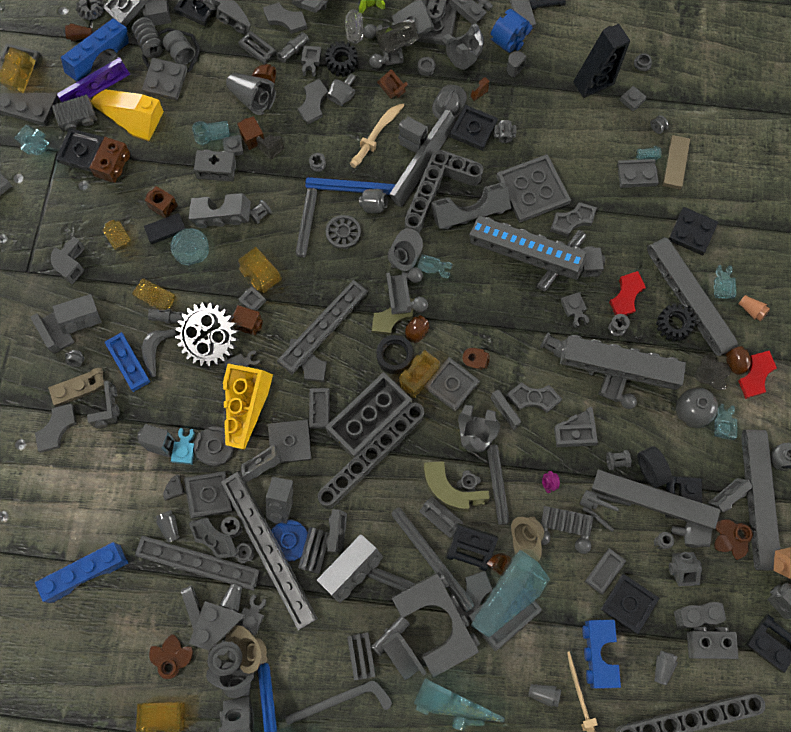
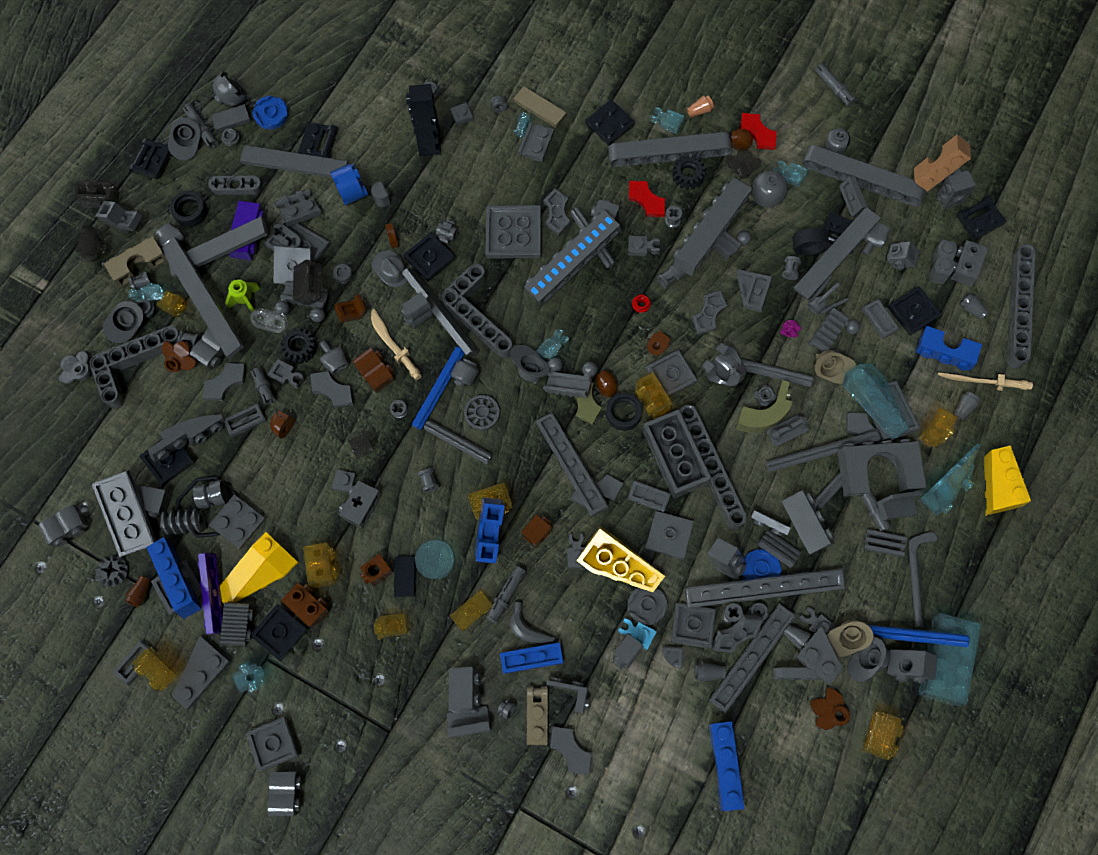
camera: 65 degrees left, 0 degrees up
dark grey brick [51,237,85,285] -> none
gear [175,302,239,366] -> none
dark grey arch [189,193,251,228] -> none
clear light blue piece [192,121,230,145] -> none
dark grey gear [207,641,242,676] -> none
dark grey cone [226,72,276,115] -> none
reddish brown brick [237,116,265,150] -> none
dark grey plate [238,286,266,311] -> none
dark grey plate [241,445,281,482] -> none
dark grey arch [431,182,511,229] -> none
dark grey piece [442,23,484,69] -> none
black plate [446,523,498,571] -> none
reddish brown tile [487,553,512,575] -> none
dark grey tile [490,390,521,430] -> none
dark grey pin [654,532,674,550] -> none
reddish brown plate [714,519,753,560] -> none
none -> clear yellow brick [303,542,338,589]
none -> reddish brown brick [352,348,394,393]
none -> blue arch [475,497,505,563]
none -> red plate [632,295,651,313]
none -> clear yellow brick [919,408,958,447]

